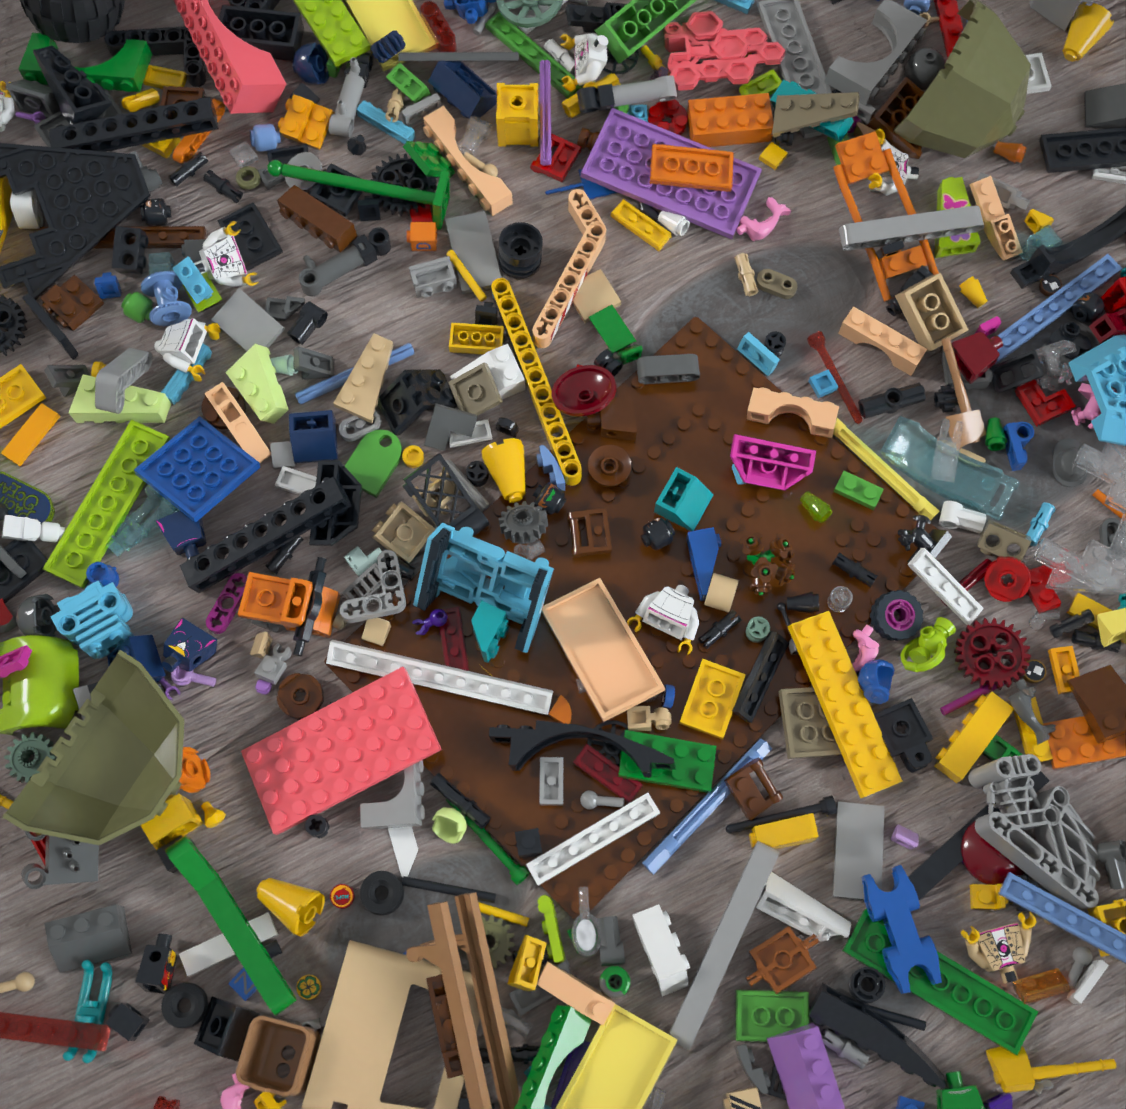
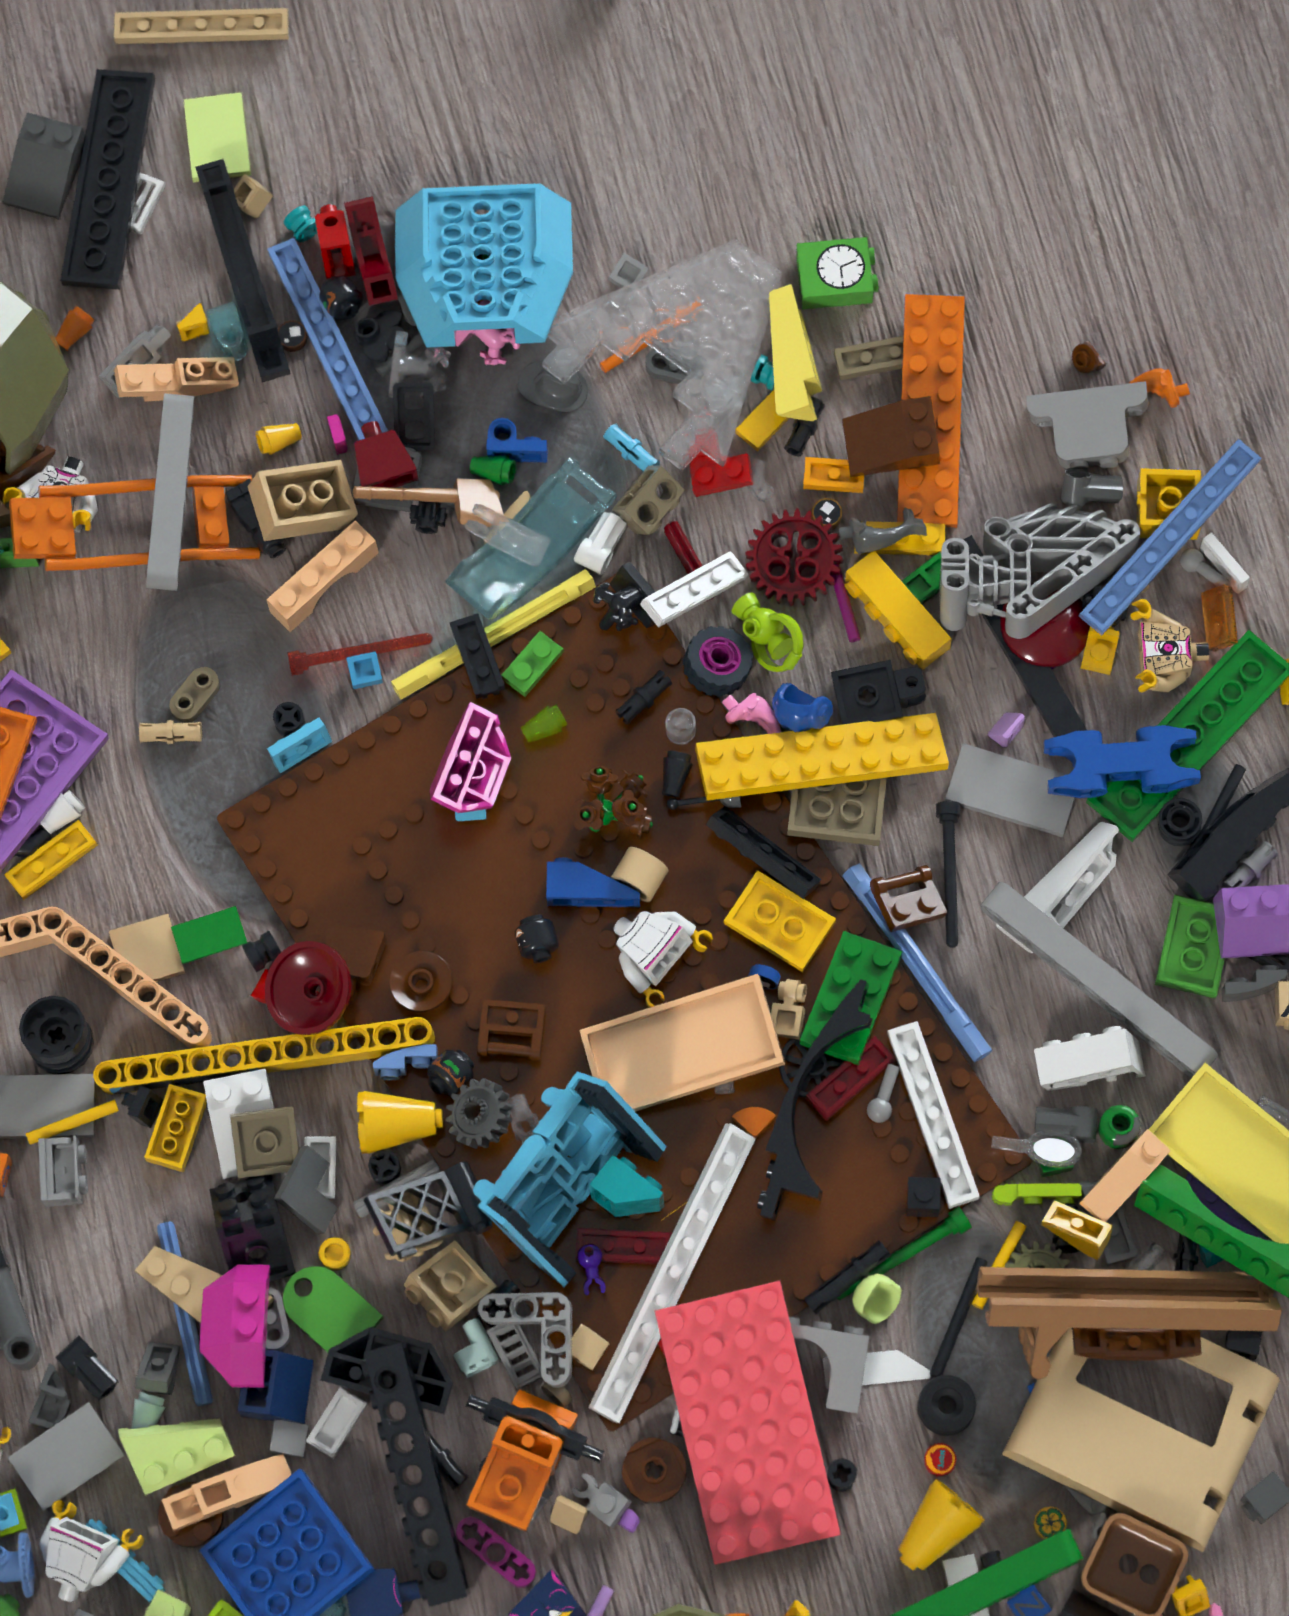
camera: 75 degrees left, 0 degrees up
black tile [496,417,519,437] -> none
light grey plate [540,757,563,805] -> none
green slope [617,344,643,365] -> none
dark grey beam [636,354,700,384] -> none
teal slope [654,467,714,531] -> none
black pin [698,610,741,649] -> none
bright pink animal [736,197,791,241] -> none
sand green wheel [745,616,770,643] -> none
dark orange plate [746,926,820,995] -> none
light nougat arch [747,387,839,438] -> none
yellow slope [749,813,819,849] -> none
black piece [858,382,926,419] -> none
black tile [876,240,905,259] -> none
lime slope [934,177,981,258] -> none
red plate [984,556,1031,602] -> none
red plate [1014,380,1076,427] -> none
black axle [1049,609,1095,638] -> none
none -> dark pink wedge [199,1265,270,1388]
none -> black hinge [450,613,505,700]

